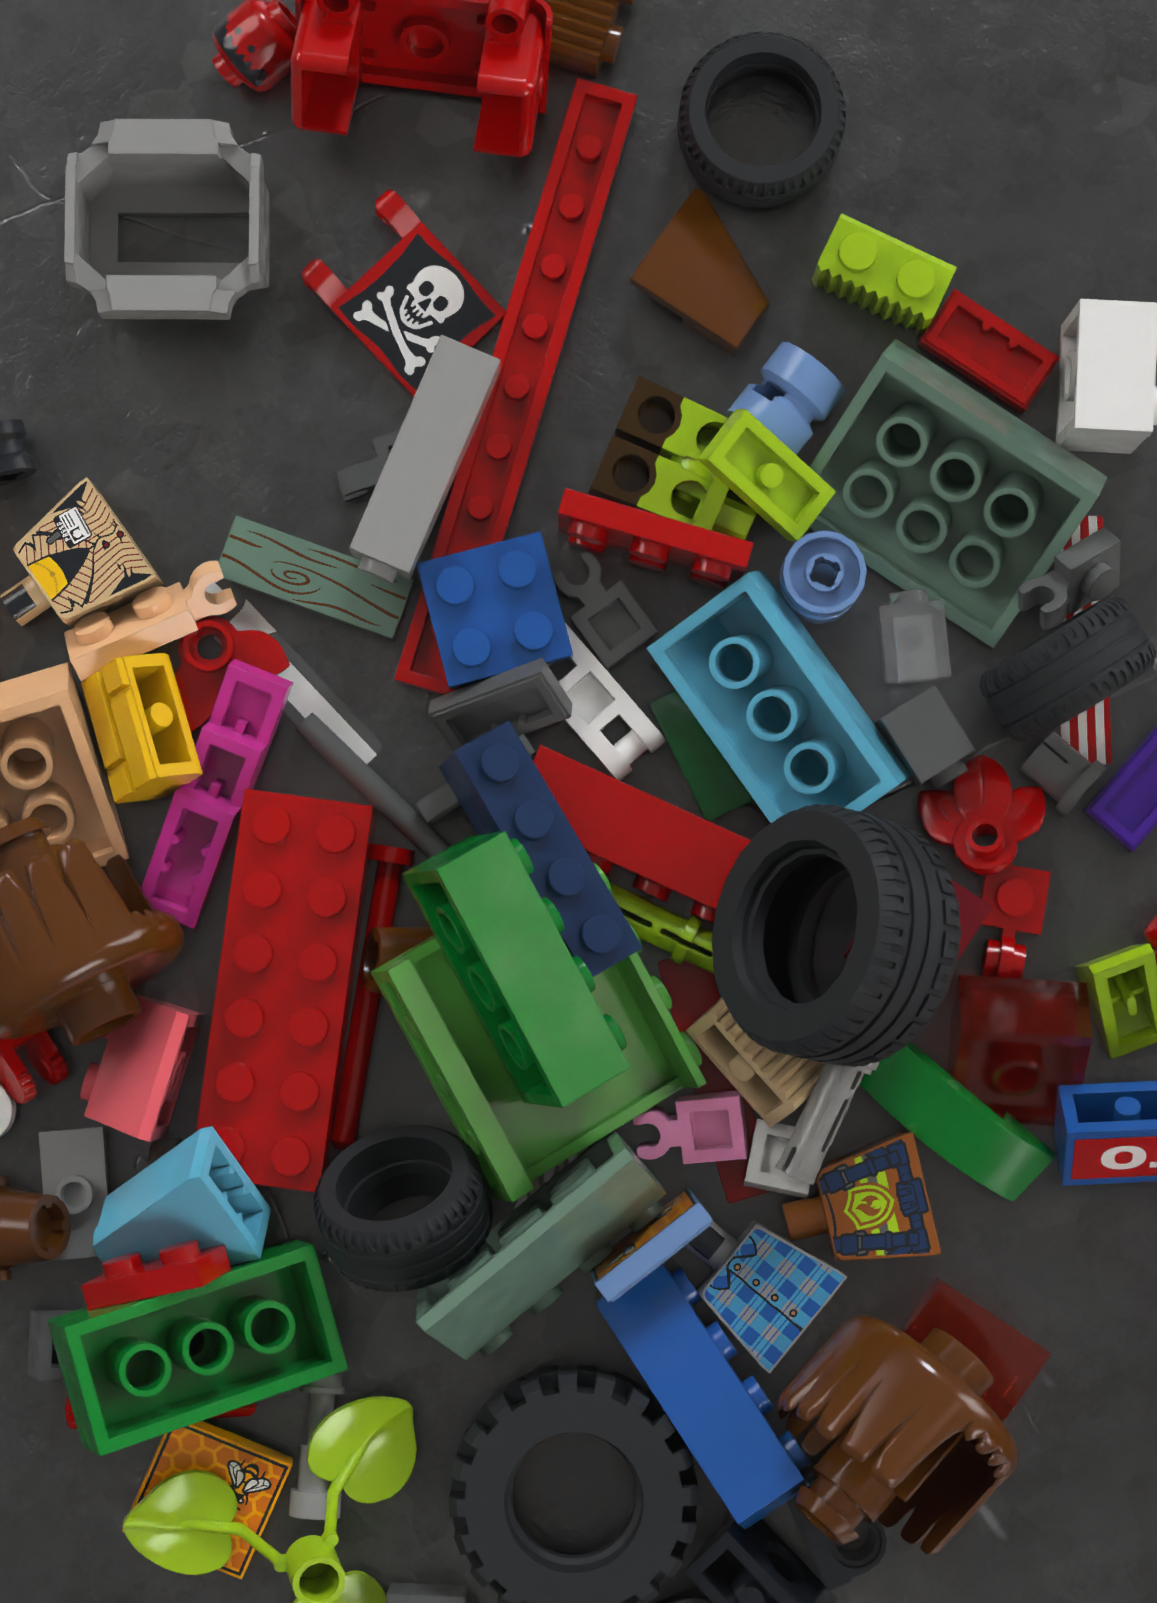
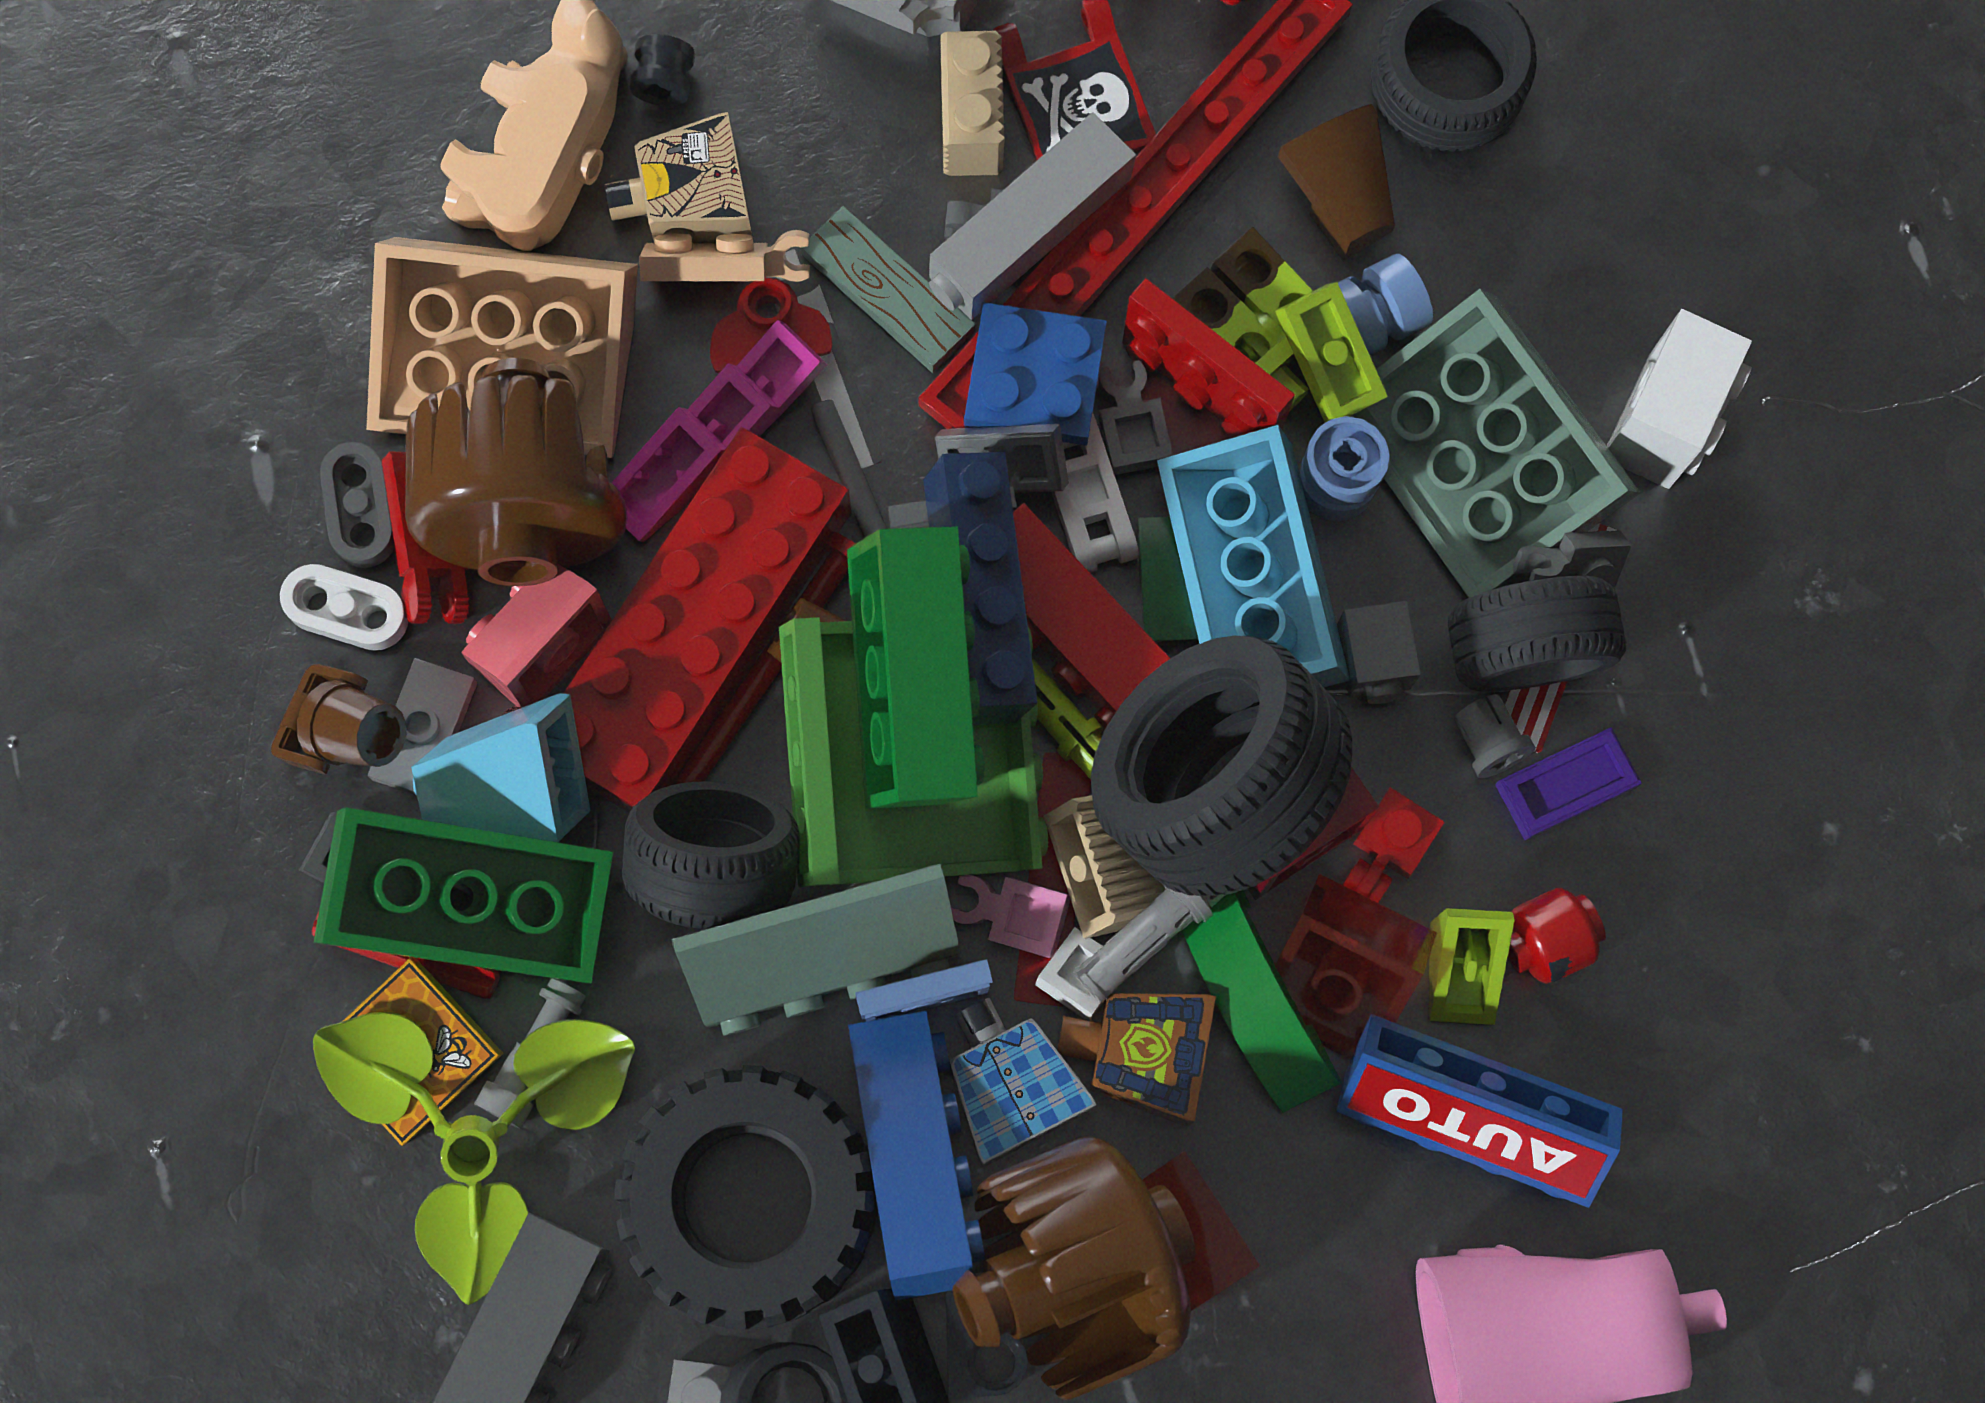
camera: 20 degrees right, 10 degrees down
yellow brick [81,653,203,804] -> none
red plate [81,1240,232,1311] -> none
lime brick [812,213,957,336] -> none
clear brick [875,590,951,686] -> none
red plate [917,755,1046,875] -> none
red plate [918,288,1060,414] -> none
none -> tan brick [941,31,1004,176]

